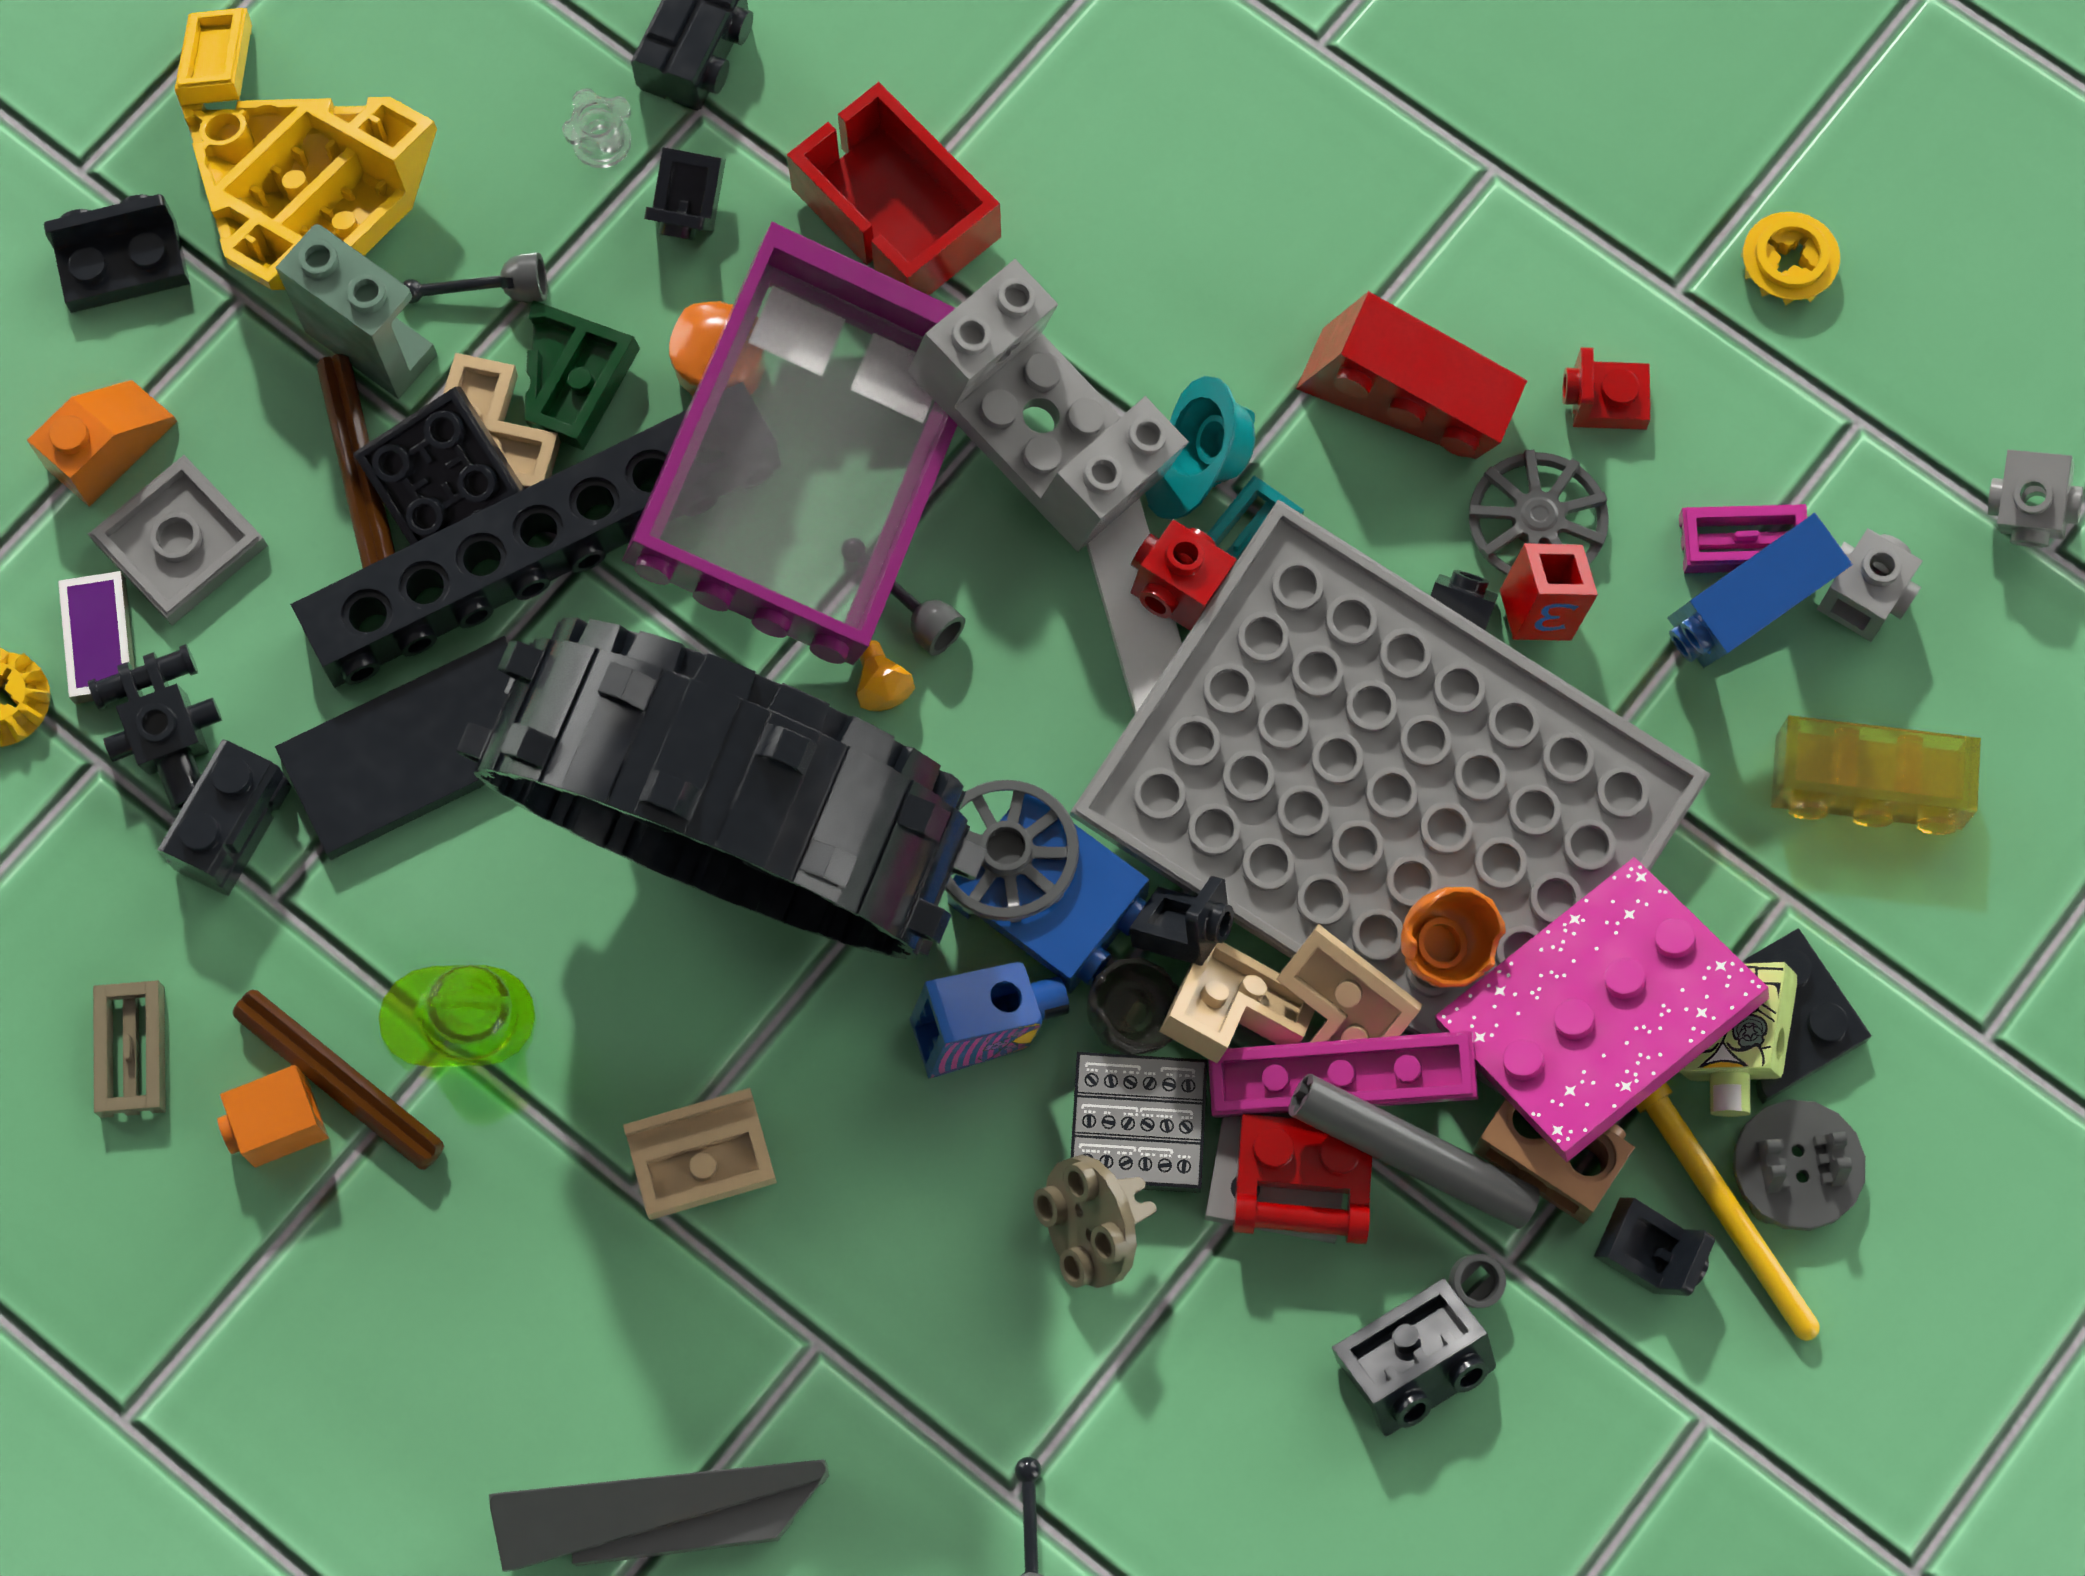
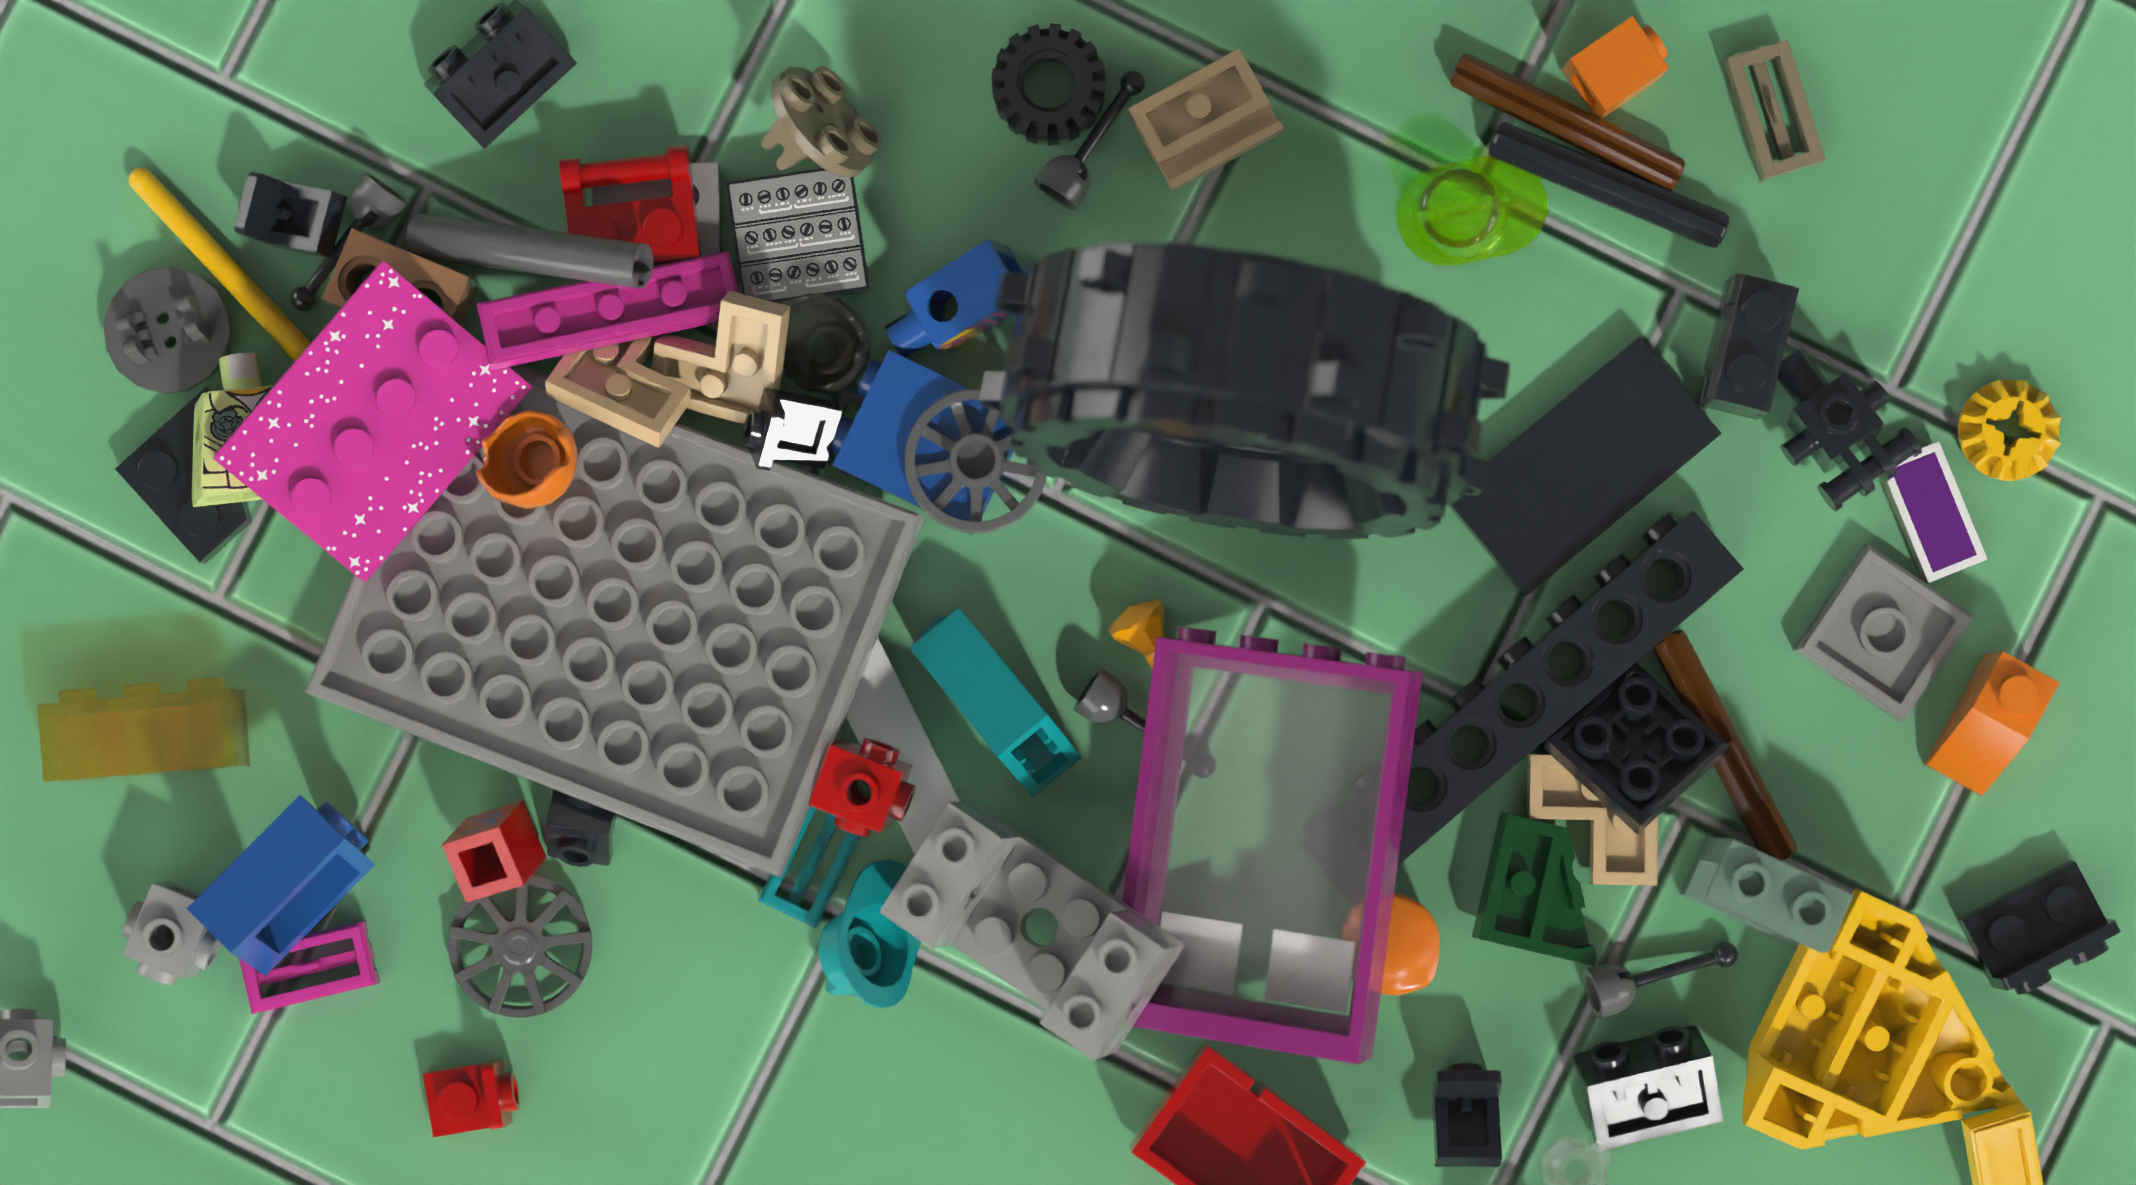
camera: 170 degrees right, 15 degrees up
red wedge [1296,291,1528,459] -> none
dark grey hinge [1449,1254,1506,1308] -> none
none -> hinge [290,172,407,311]
none -> teal slope [909,607,1082,797]
none -> black tyre [991,23,1106,146]
none -> hinge [1034,70,1145,210]
none -> black axle [1488,122,1730,248]
none -> bracket [1573,1025,1723,1151]

